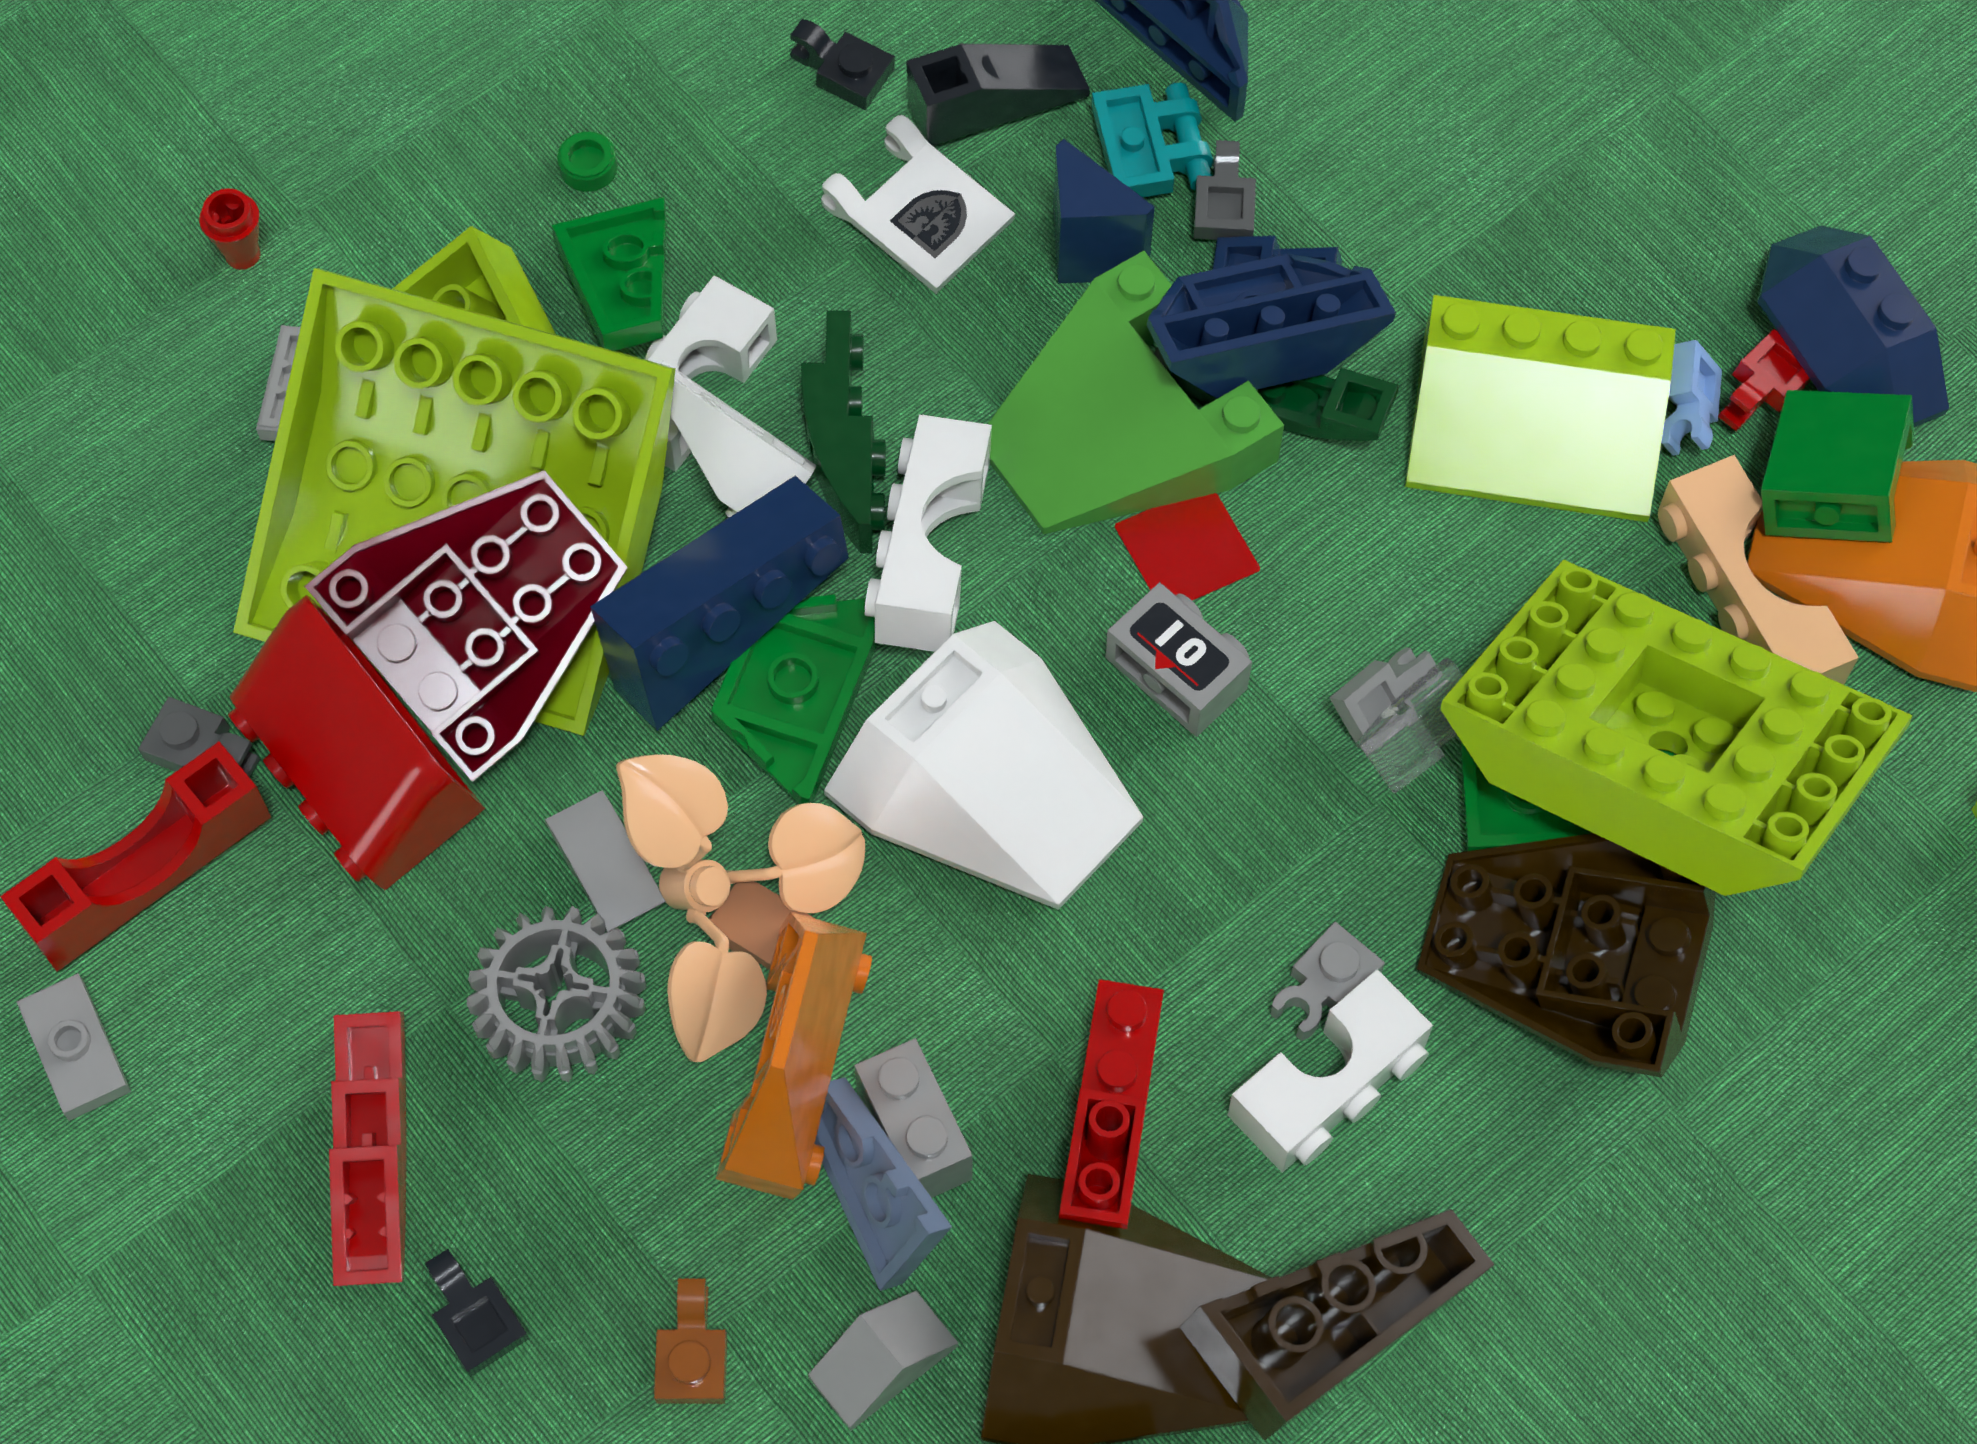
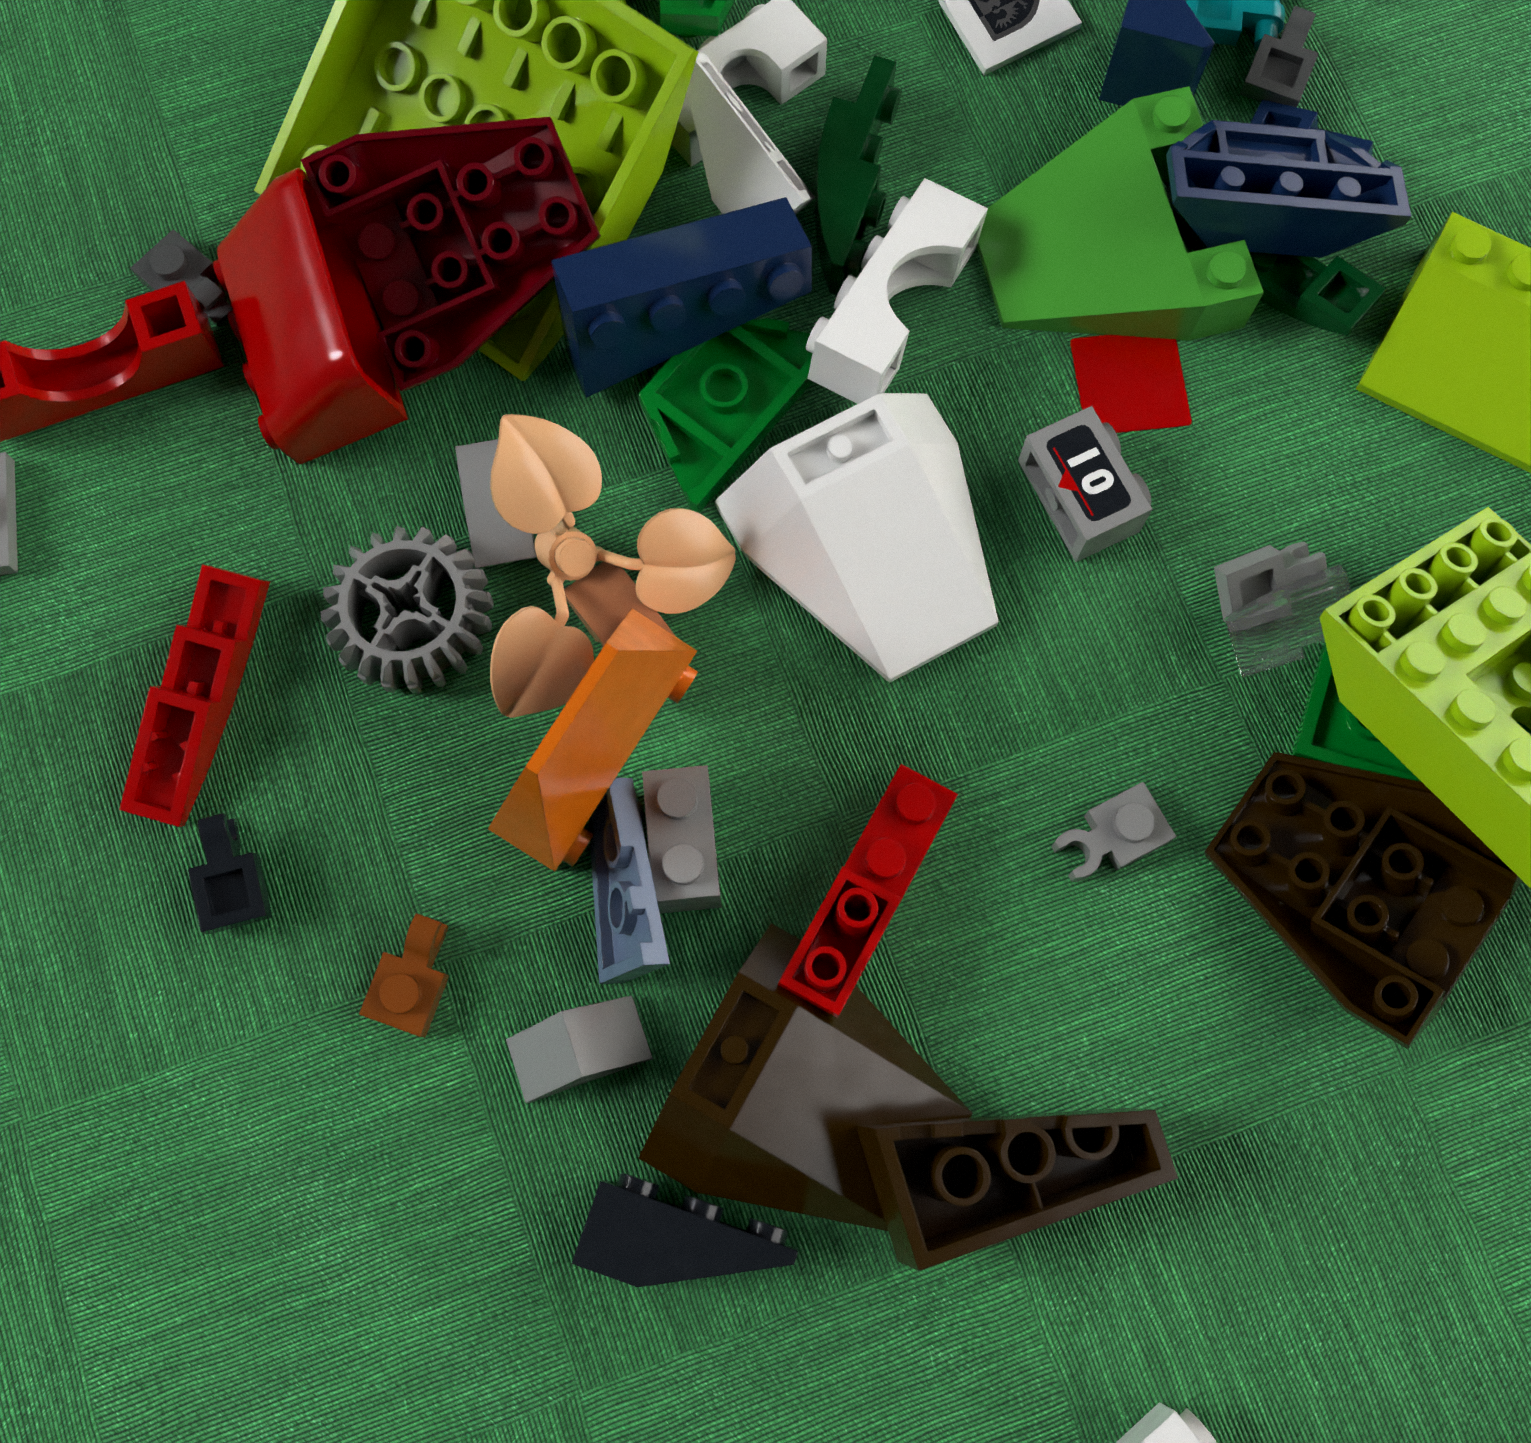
camera: 20 degrees right, 10 degrees up
white arch [1227,969,1433,1173] -> none

